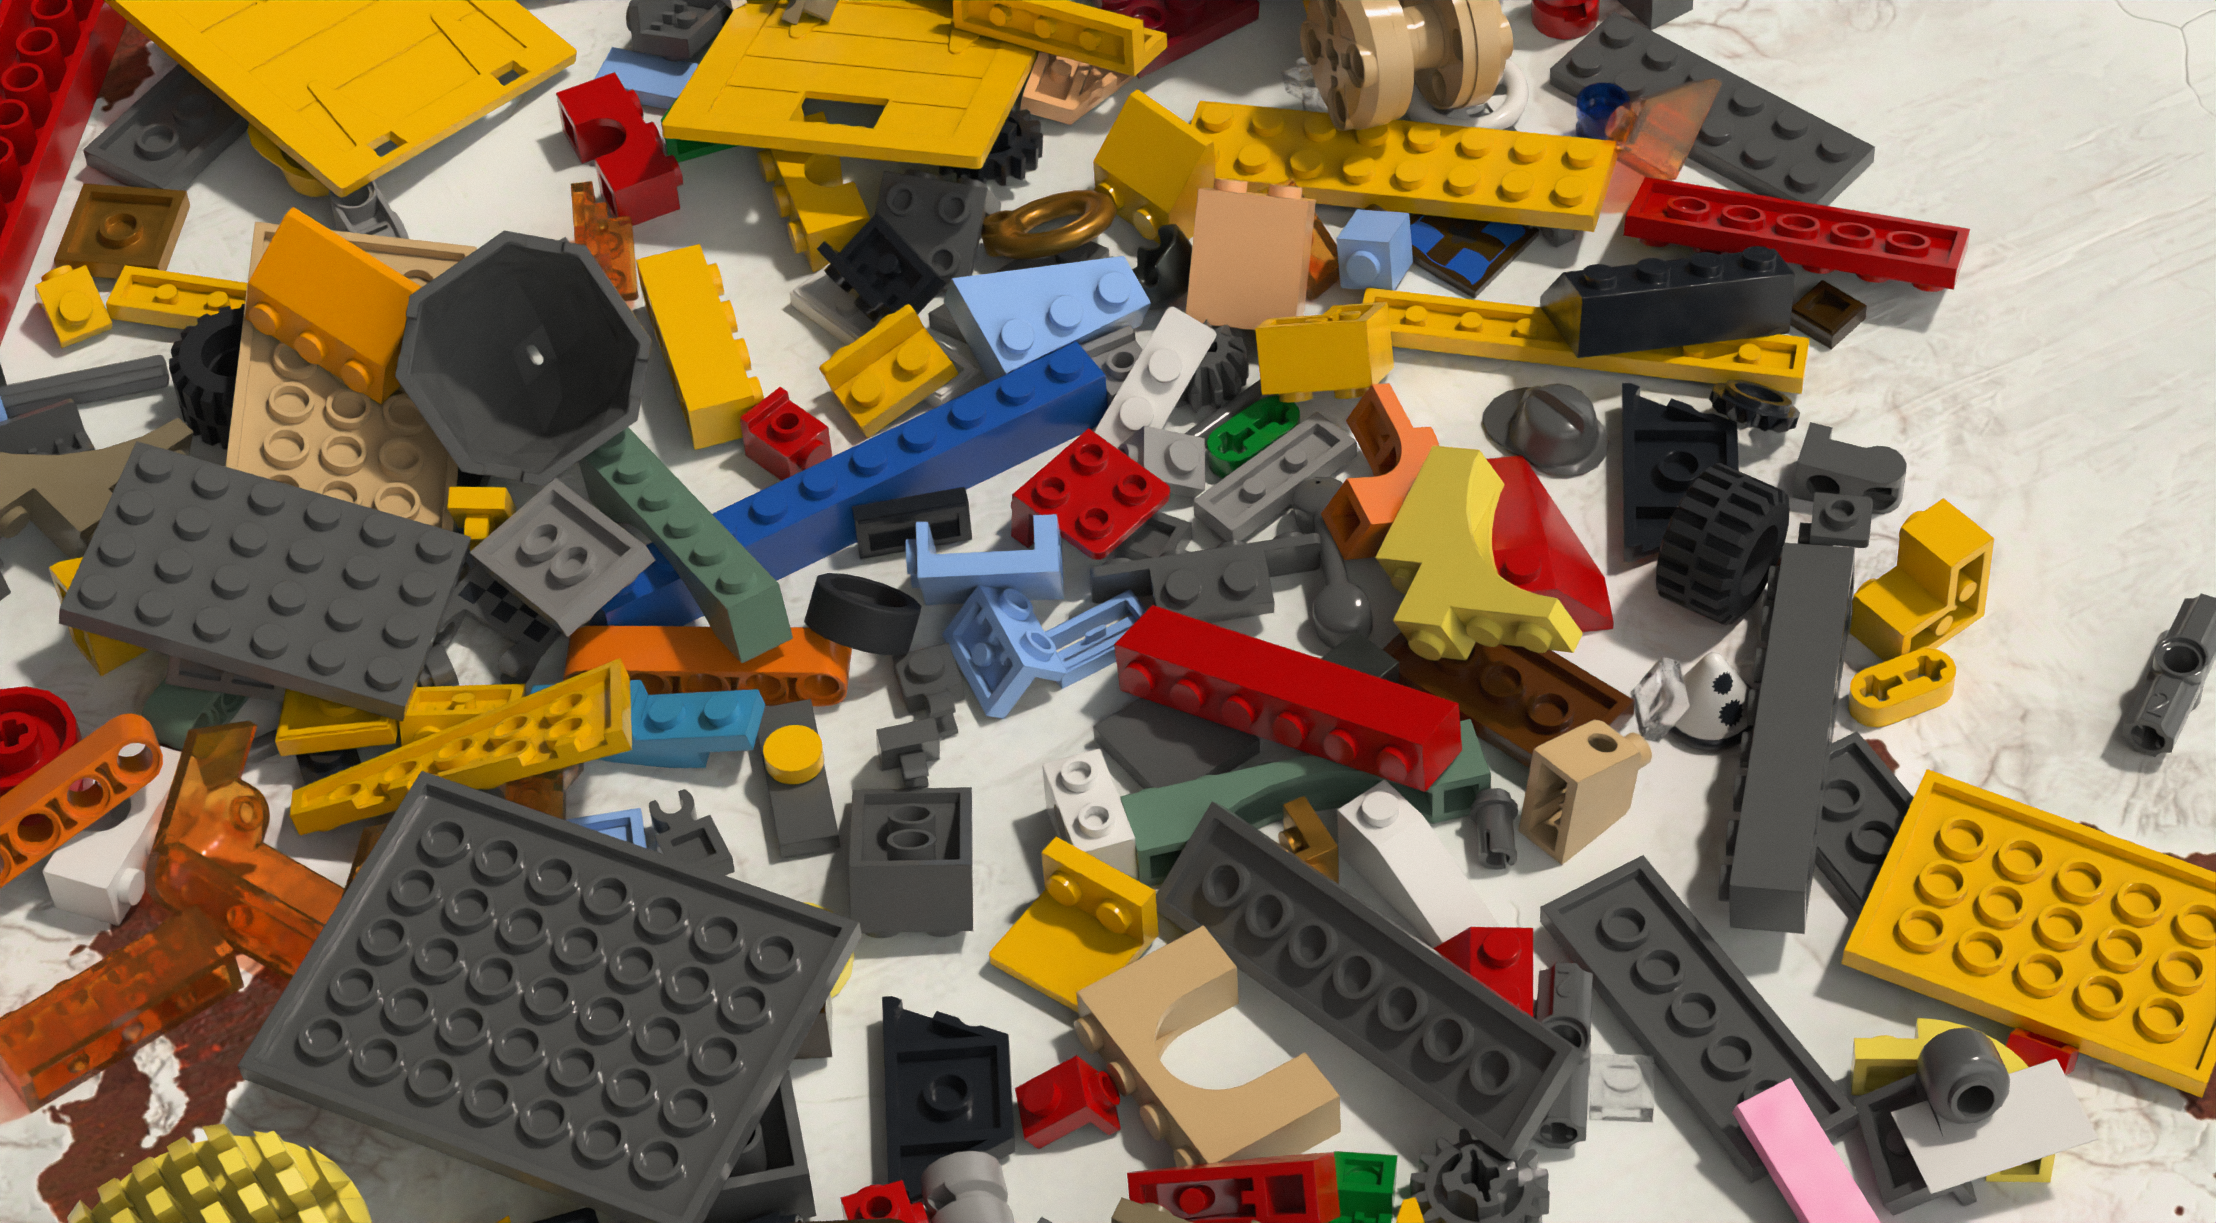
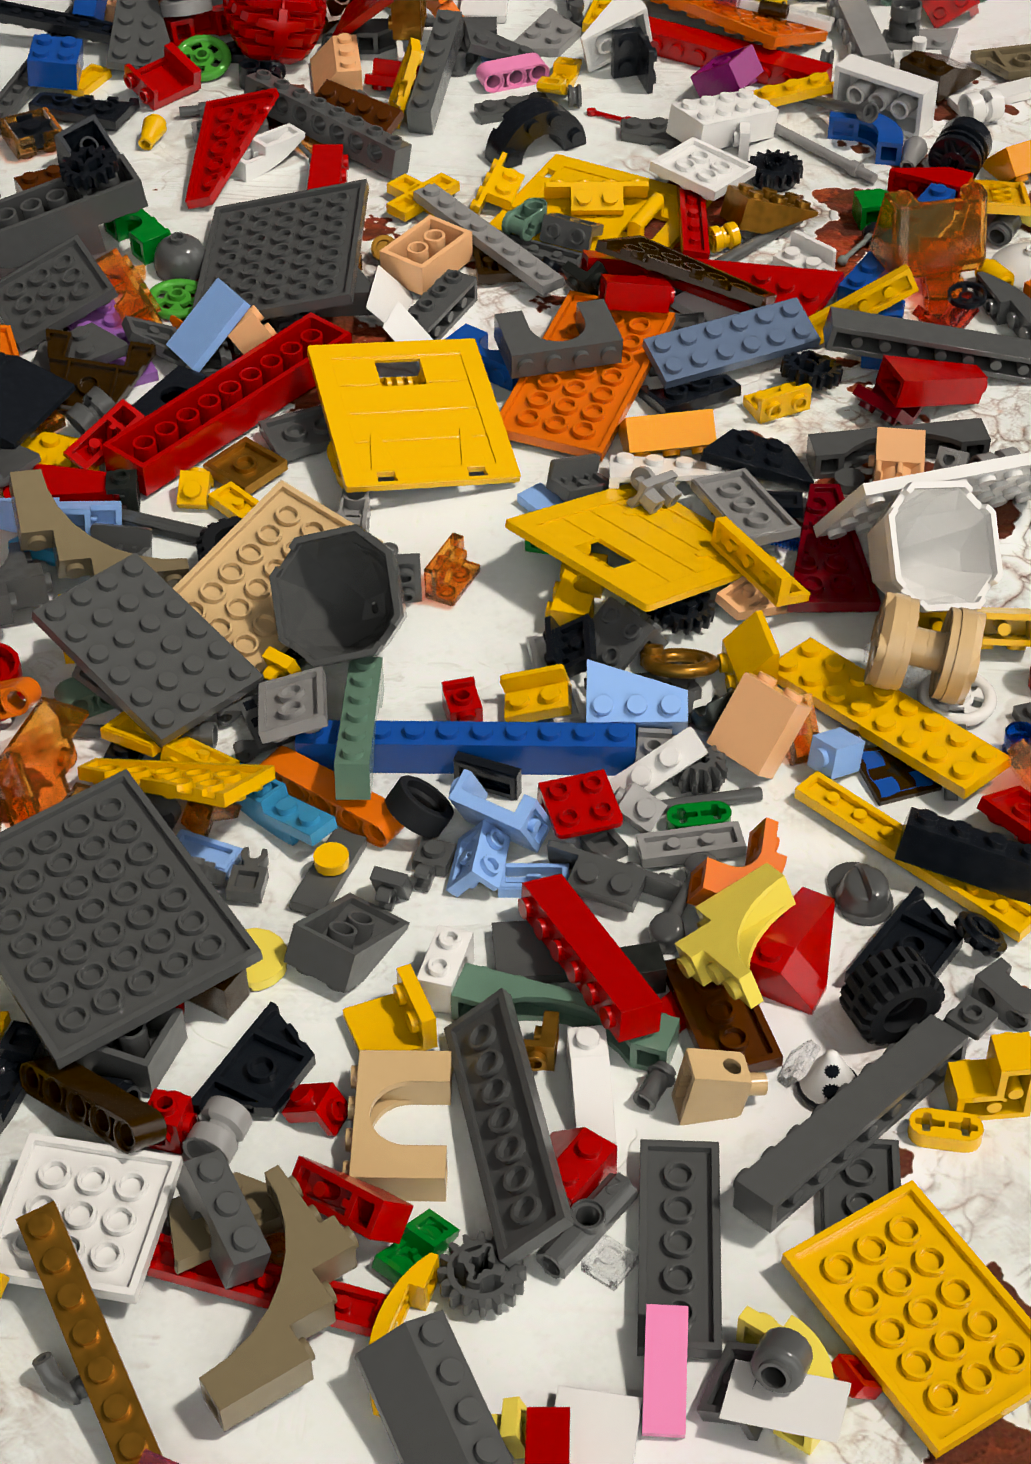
camera: 30 degrees right, 5 degrees down
light orange slope [245,207,422,404] -> none
red arch [556,72,683,230] -> none
yellow brick [636,244,764,450] -> none
yellow brick [1255,302,1394,403] -> none

